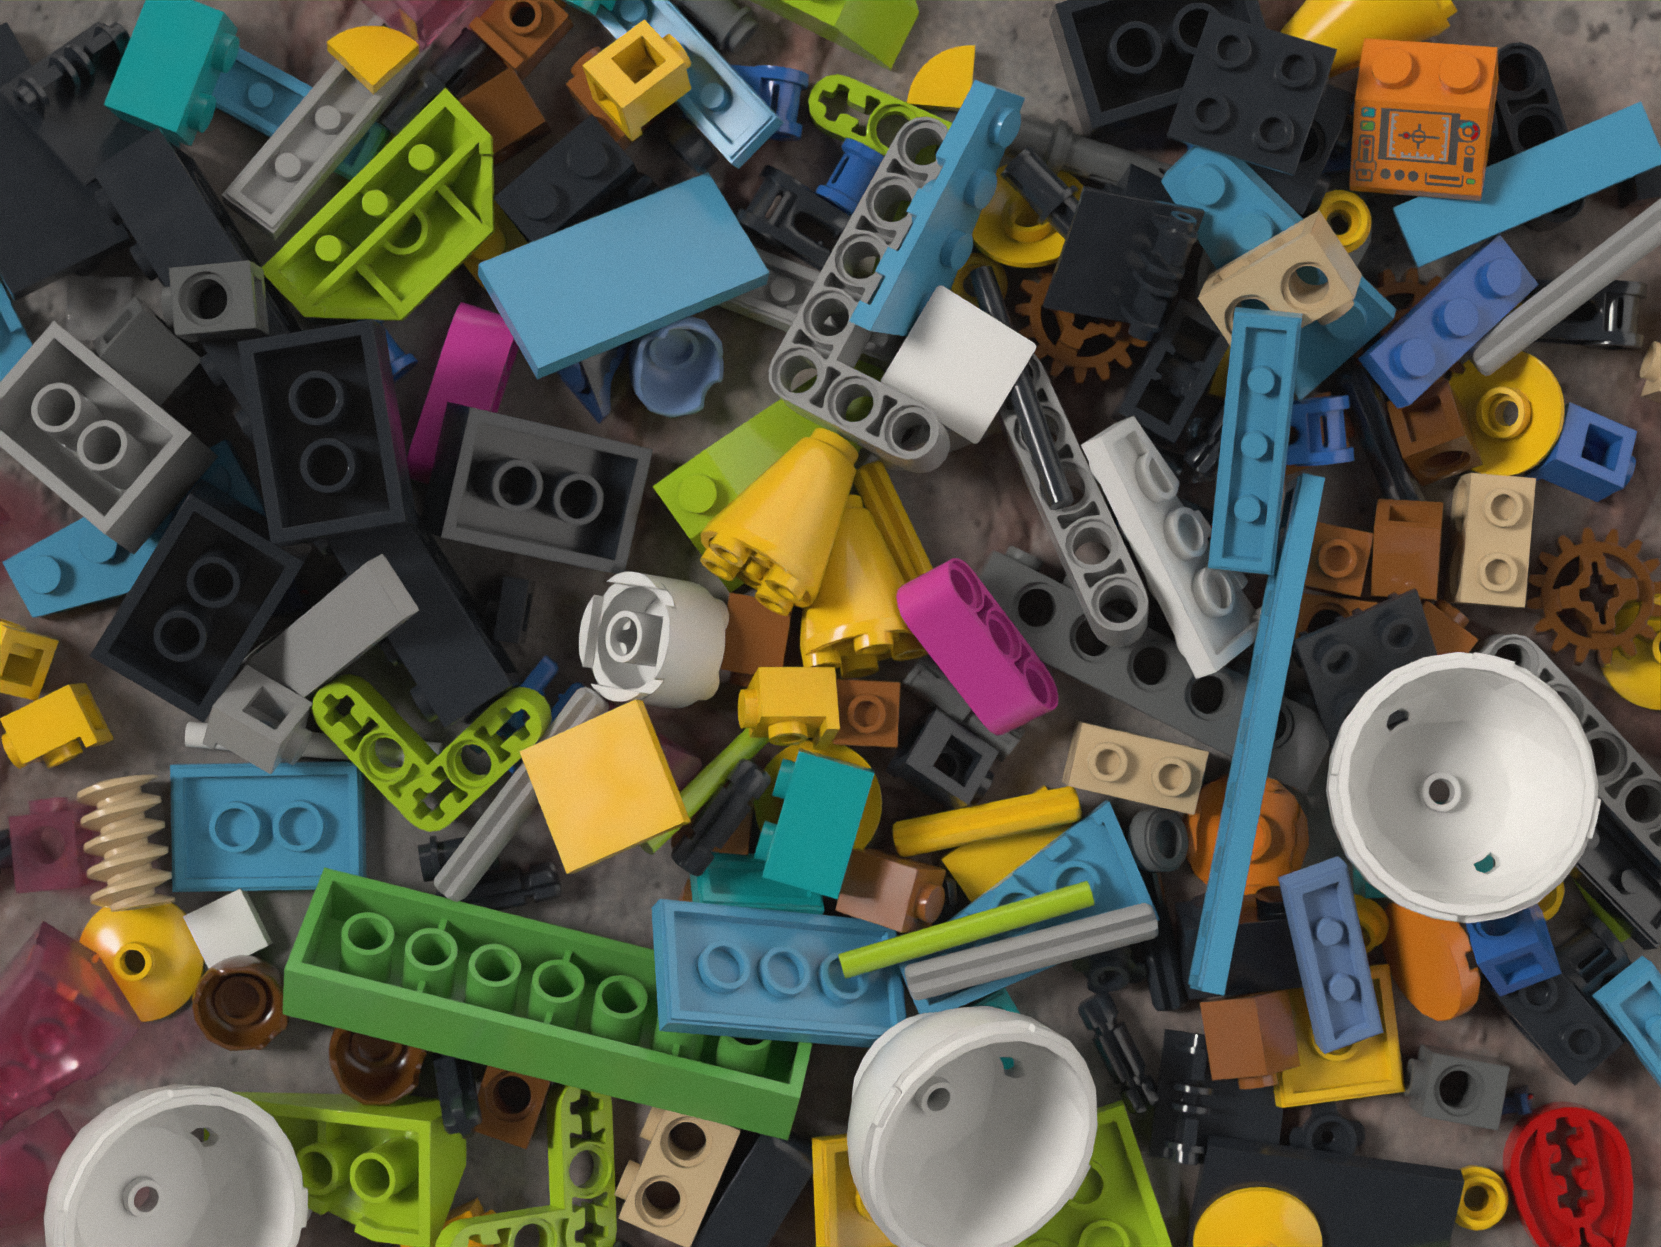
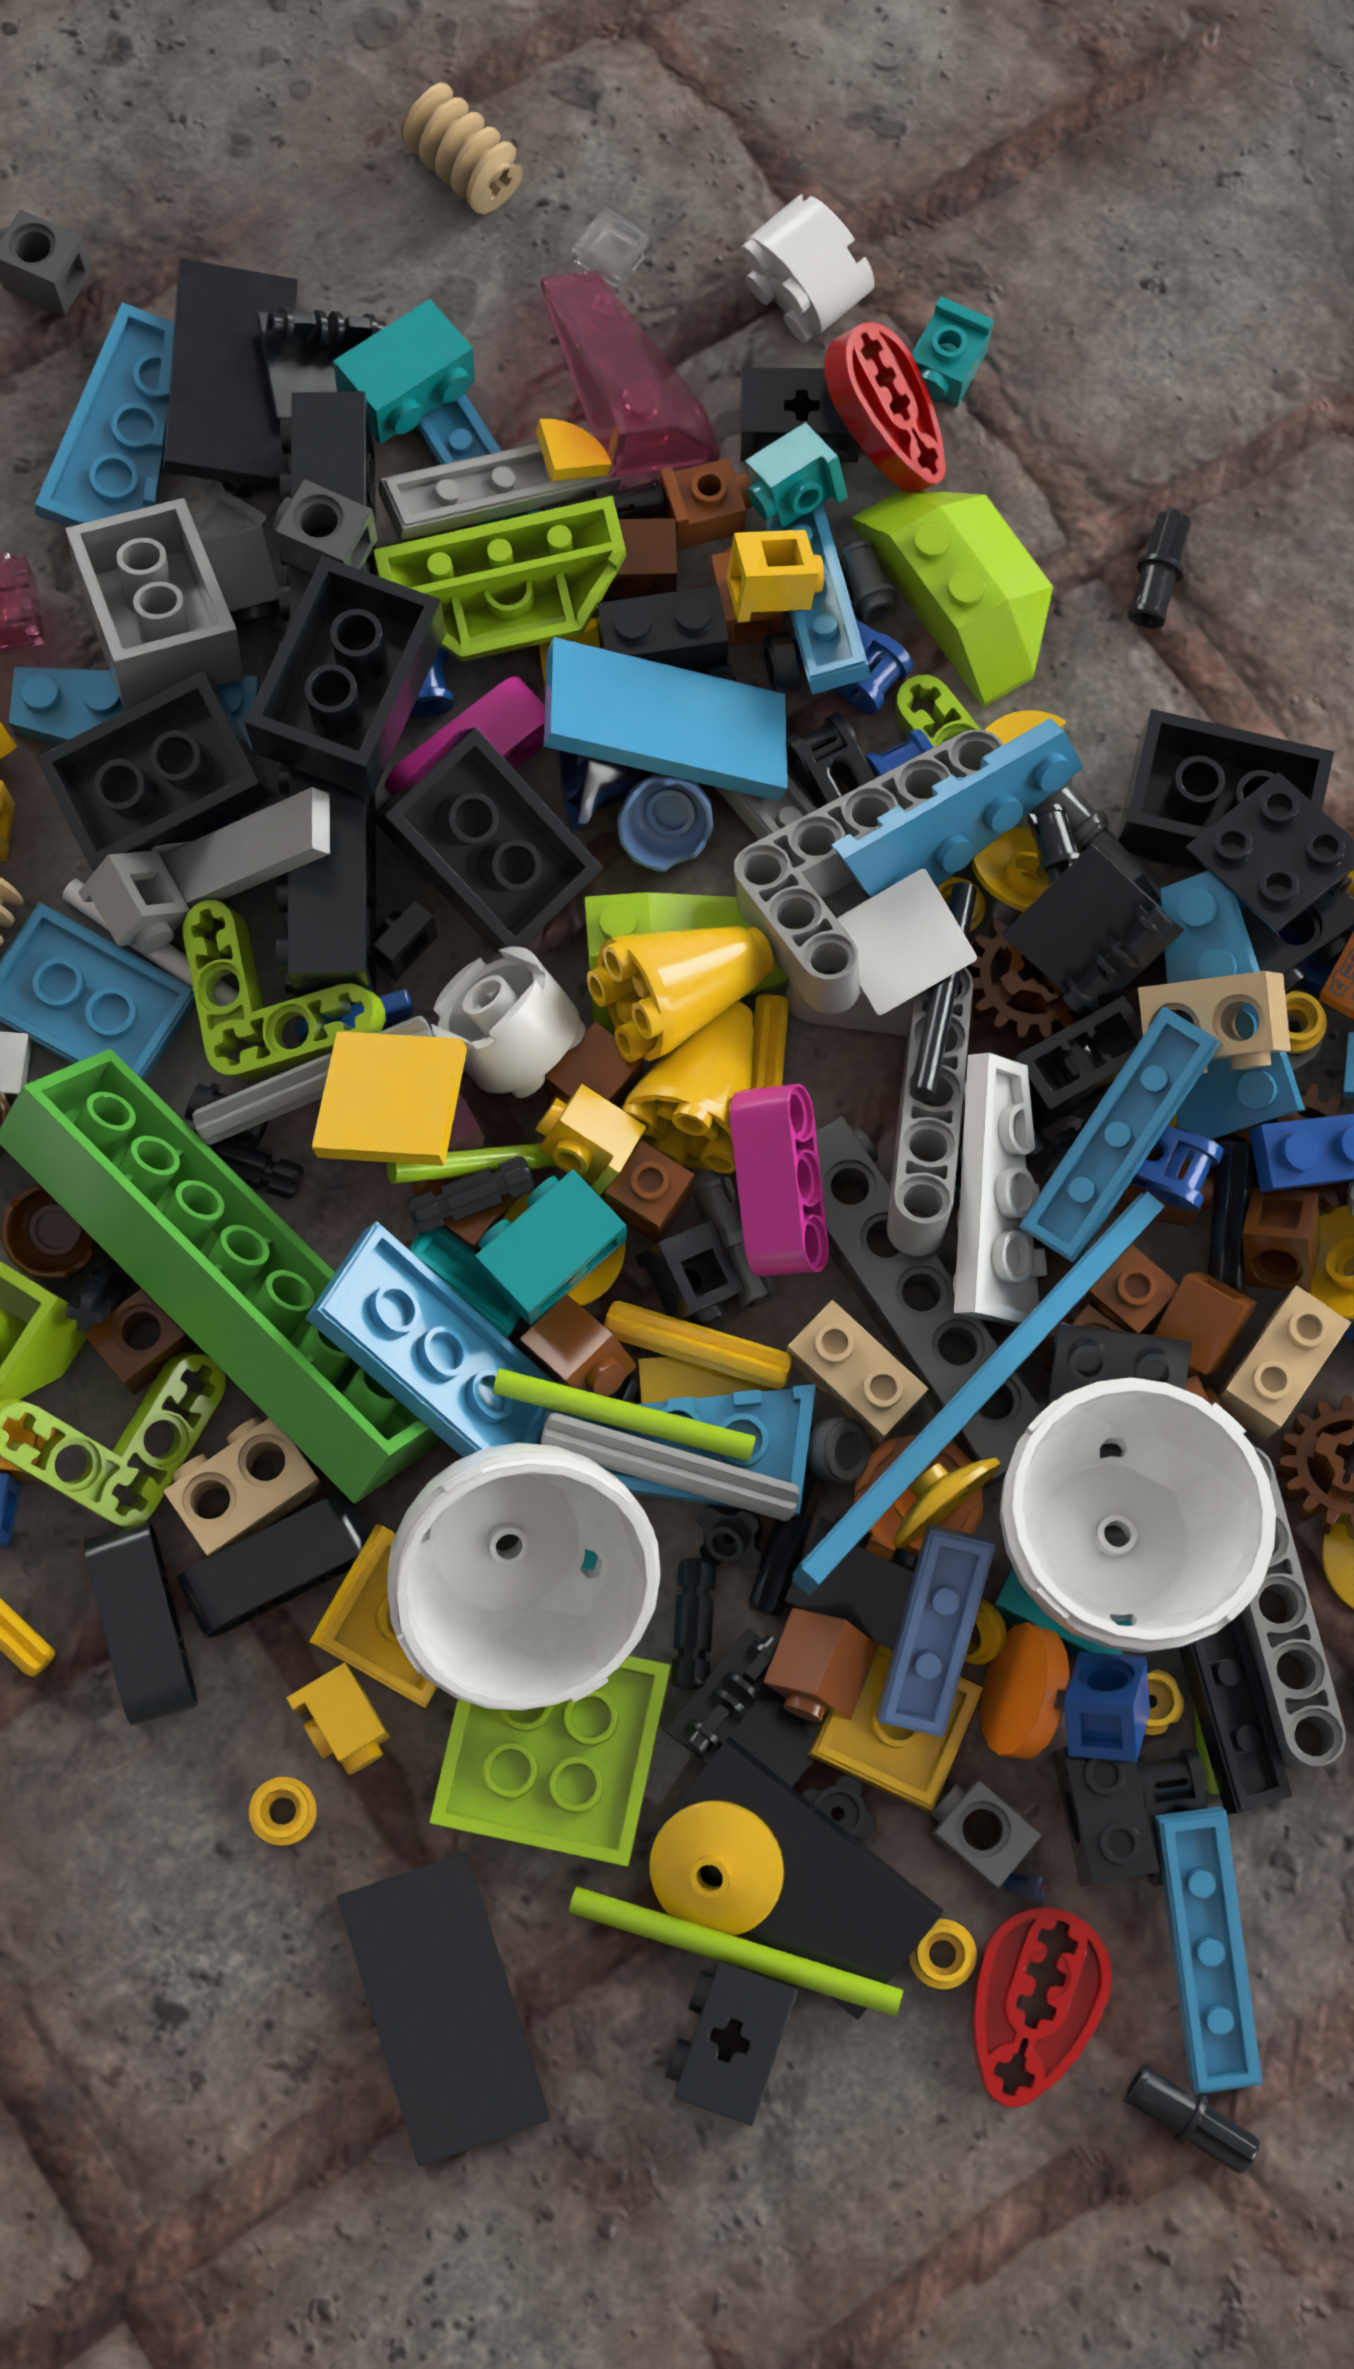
camera: 30 degrees right, 15 degrees down
none -> yellow dish [893,1458,1002,1549]

